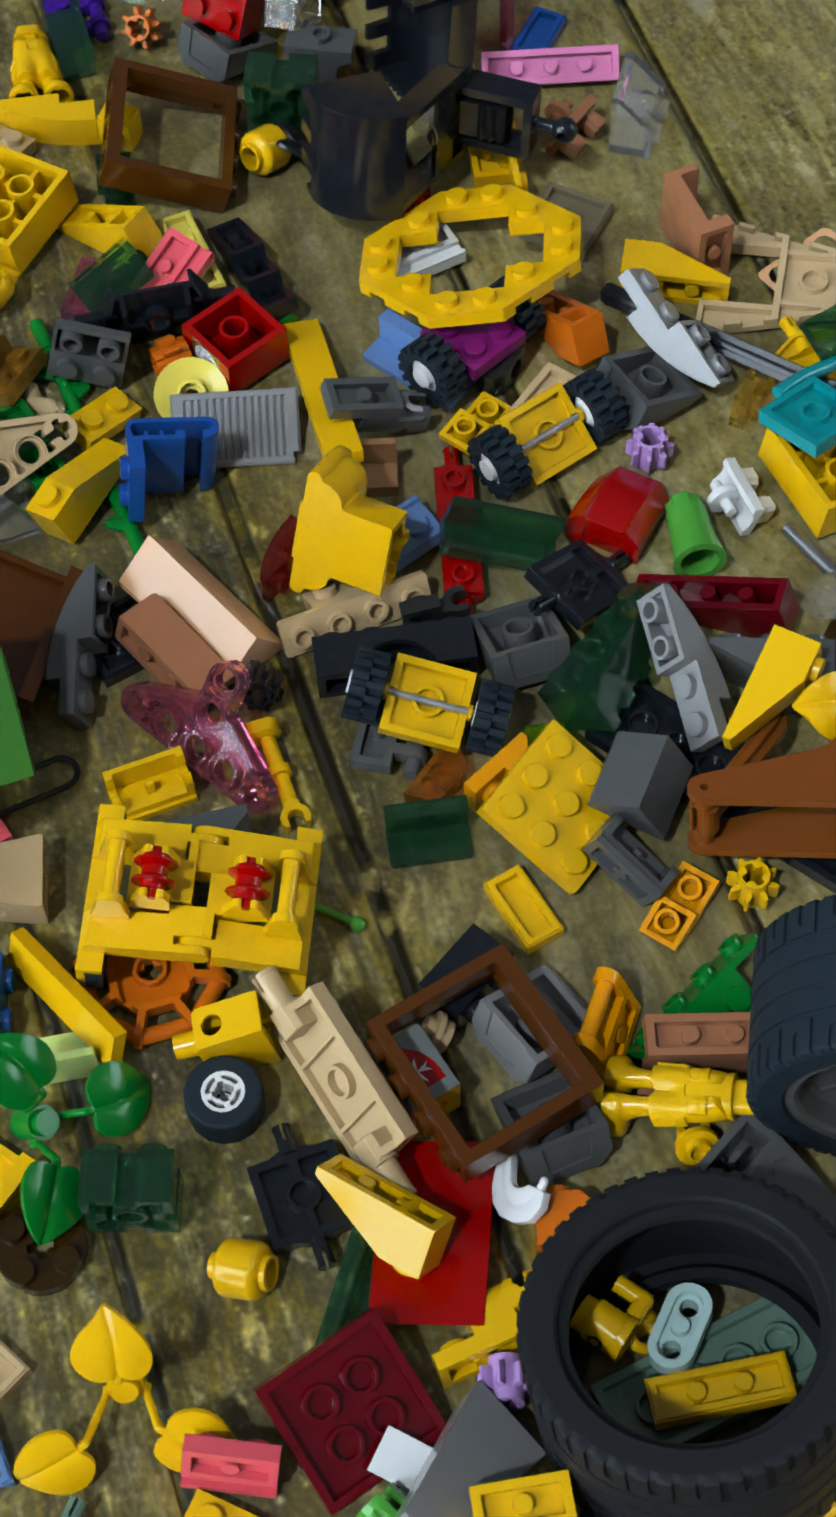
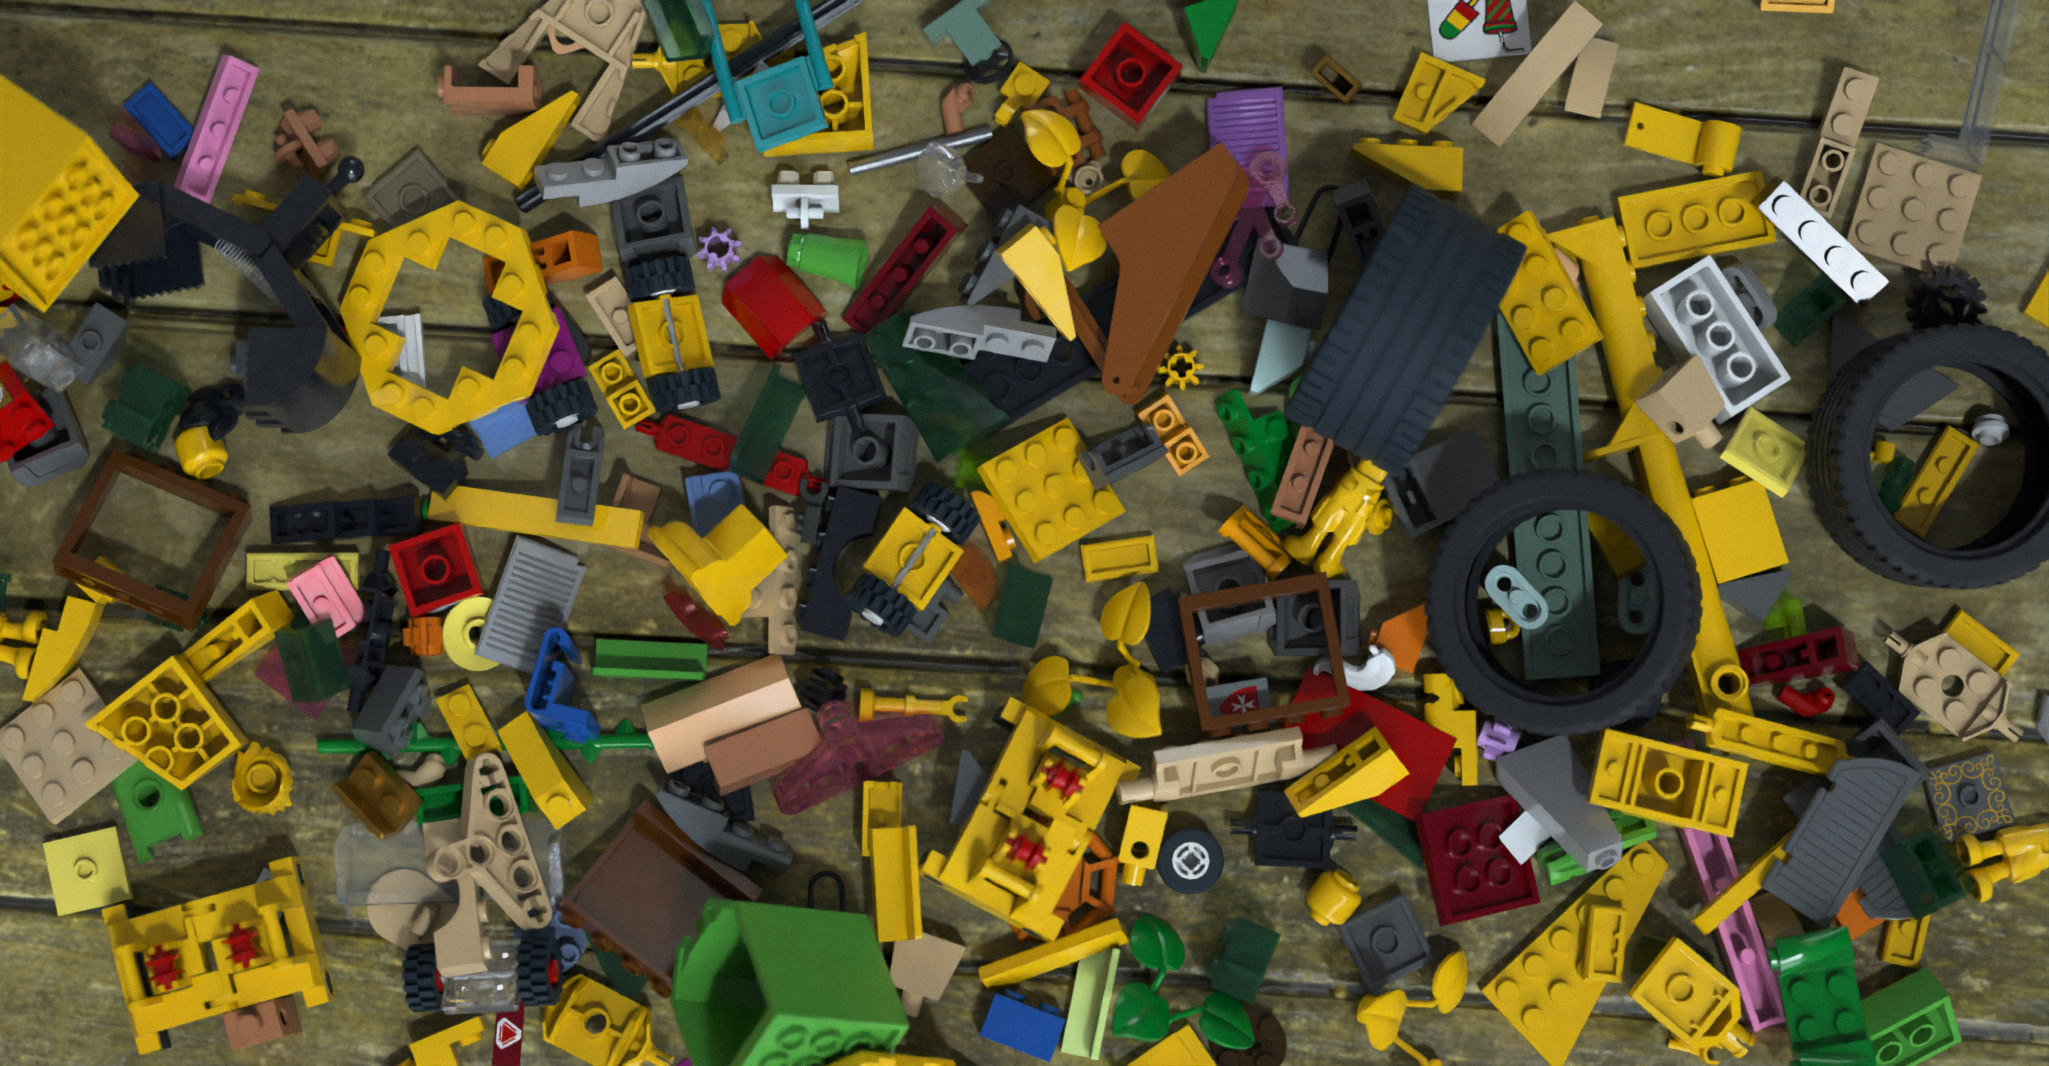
camera: 70 degrees left, 25 degrees up
coral plate [180,1433,282,1499] -> none
yellow piece [569,1275,654,1362] -> none
dark grey slope [587,731,694,841] -> none
clear slope [609,51,670,159] -> none
yellow tile [644,1350,797,1431] -> none
none -> black plate [387,427,484,500]
none -> bright green panel [591,639,709,682]
none -> yellow panel [869,825,922,942]
none -> yellow plant [1022,582,1162,738]
none -> dark grey plate [1336,892,1437,993]

